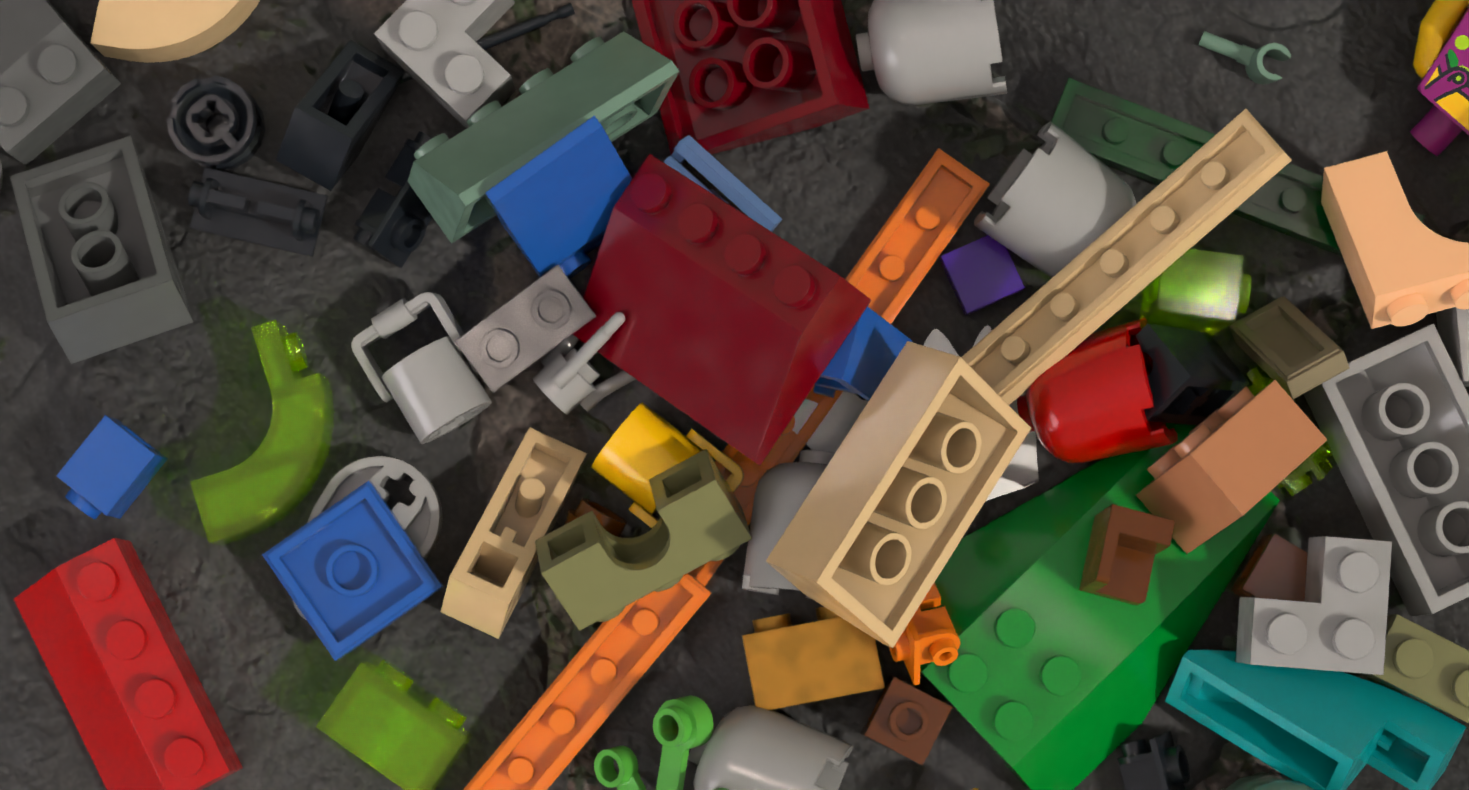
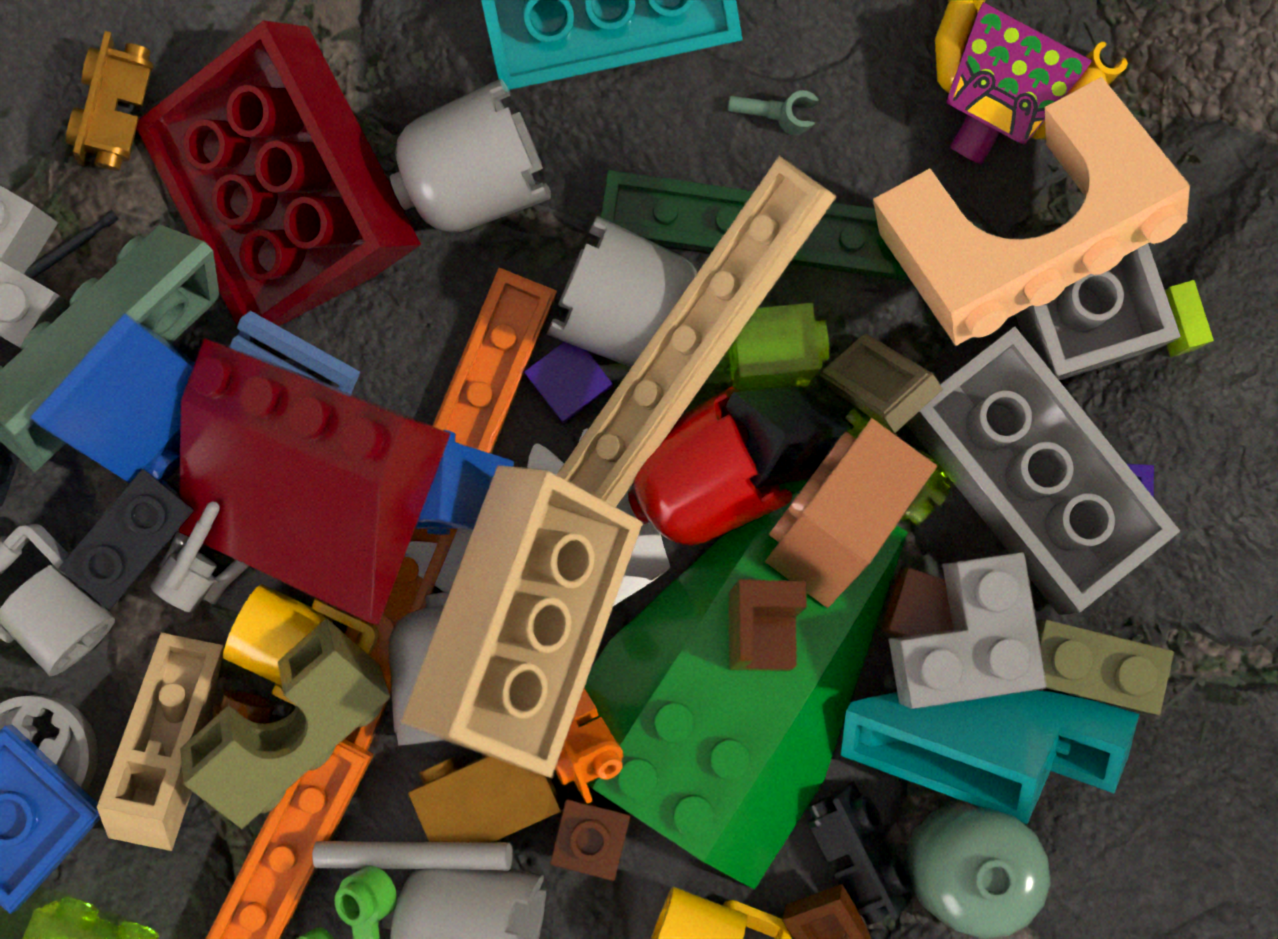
camera: 15 degrees left, 0 degrees up
none -> light grey bar [312,841,512,870]

